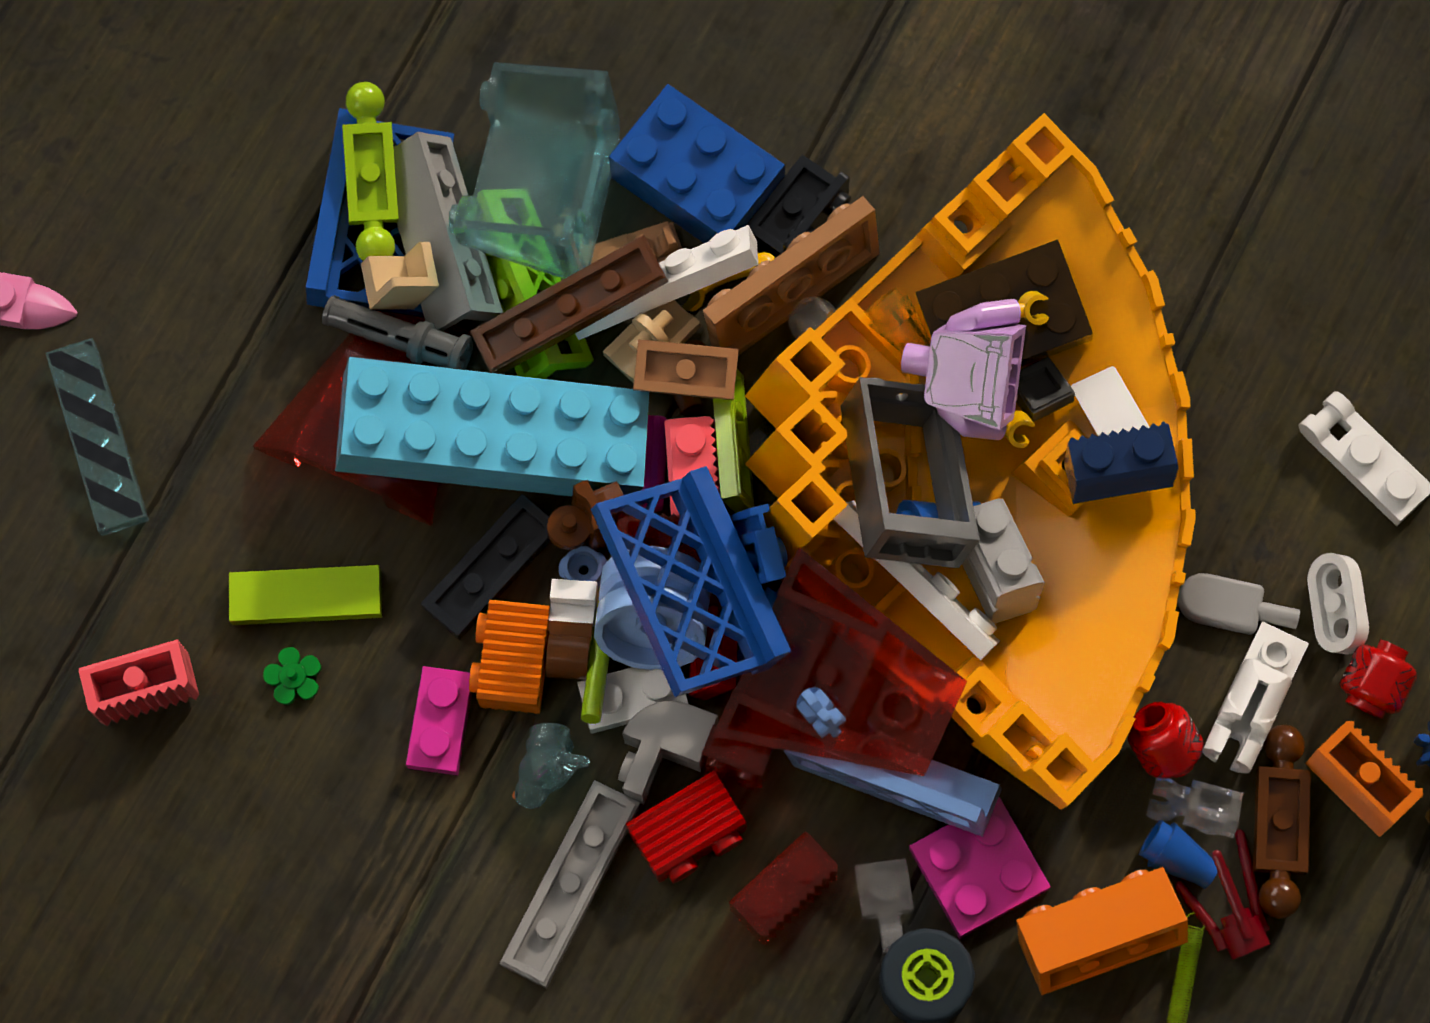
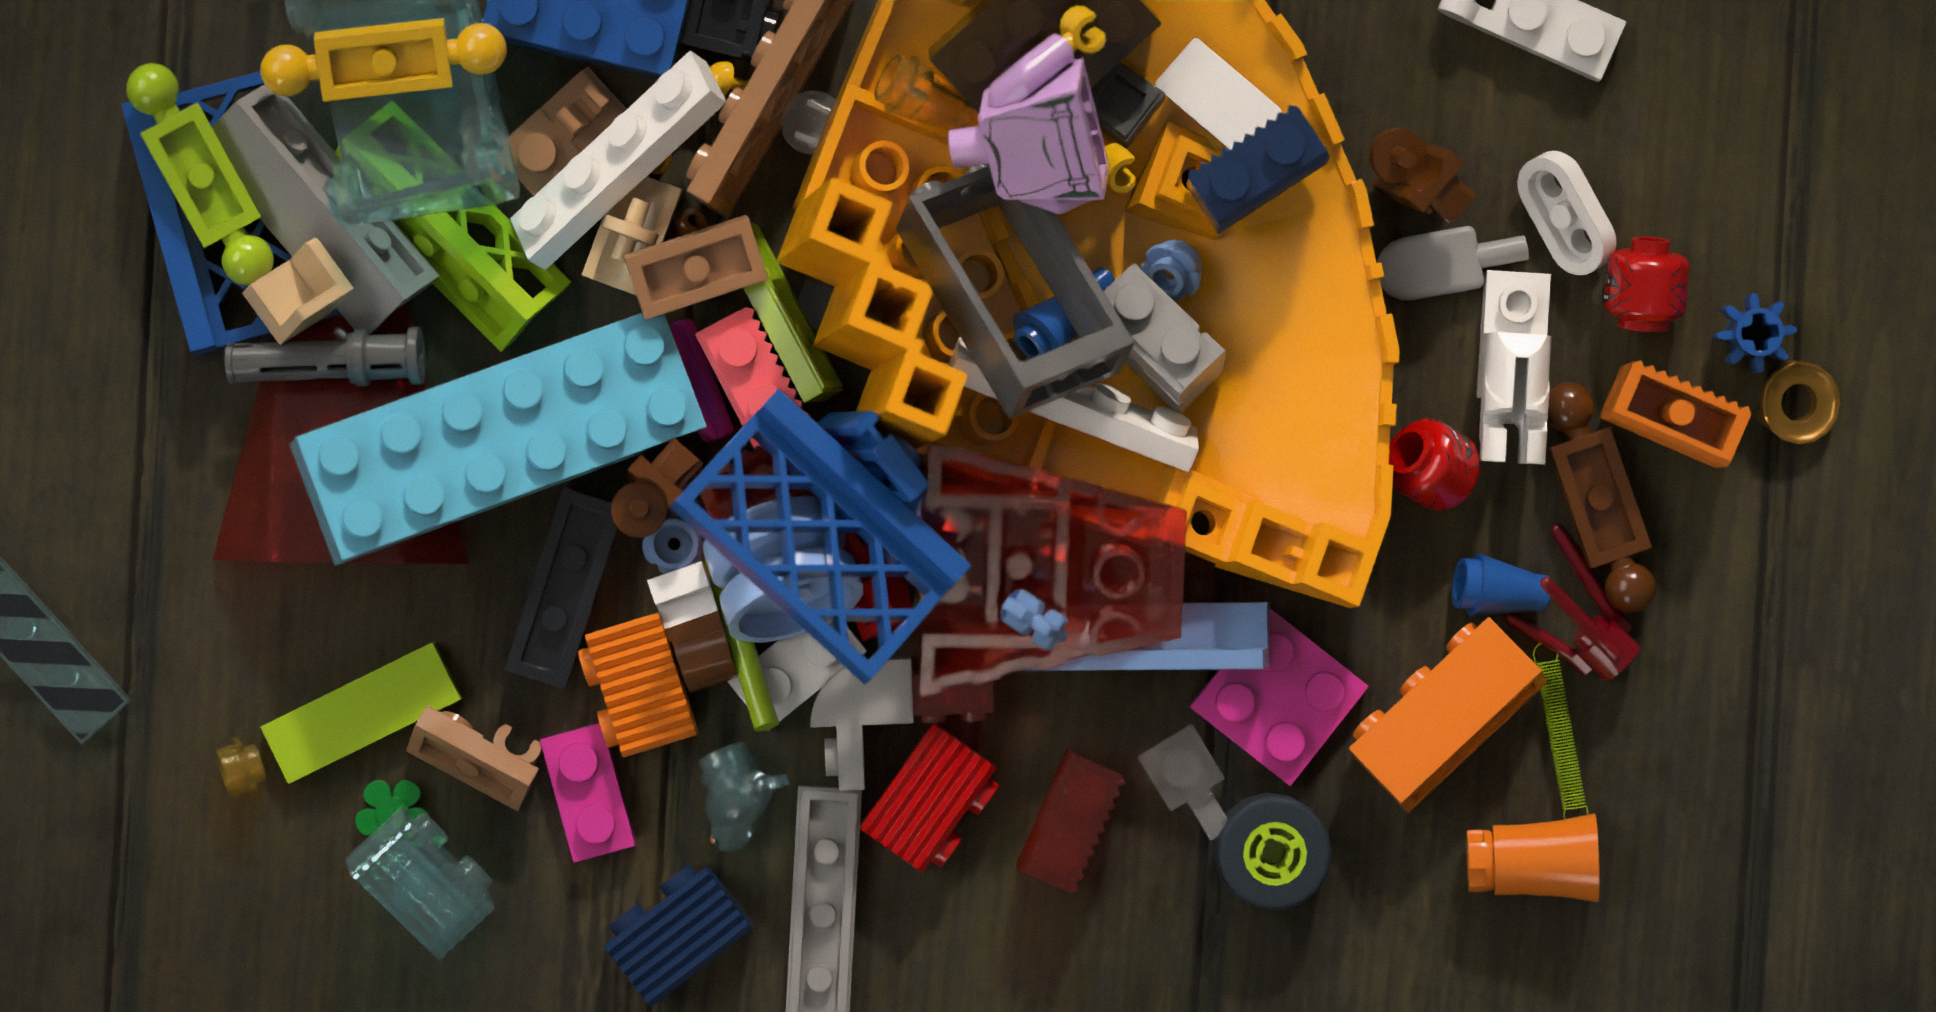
camera: 35 degrees left, 15 degrees up
coral brick [79,639,199,726] -> none
reddish brown tile [470,235,669,374] -> none
clear plate [1146,778,1243,838] -> none
none -> clear yellow plate [214,737,266,798]
none -> yellow plate [260,18,507,102]
none -> clear light blue brick [345,806,495,960]
none -> medium nougat plate [406,705,541,811]
none -> dark blue brick [604,864,755,1007]
none -> medium blue plate [1141,240,1203,302]
none -> reddish brown hips [1369,127,1476,223]

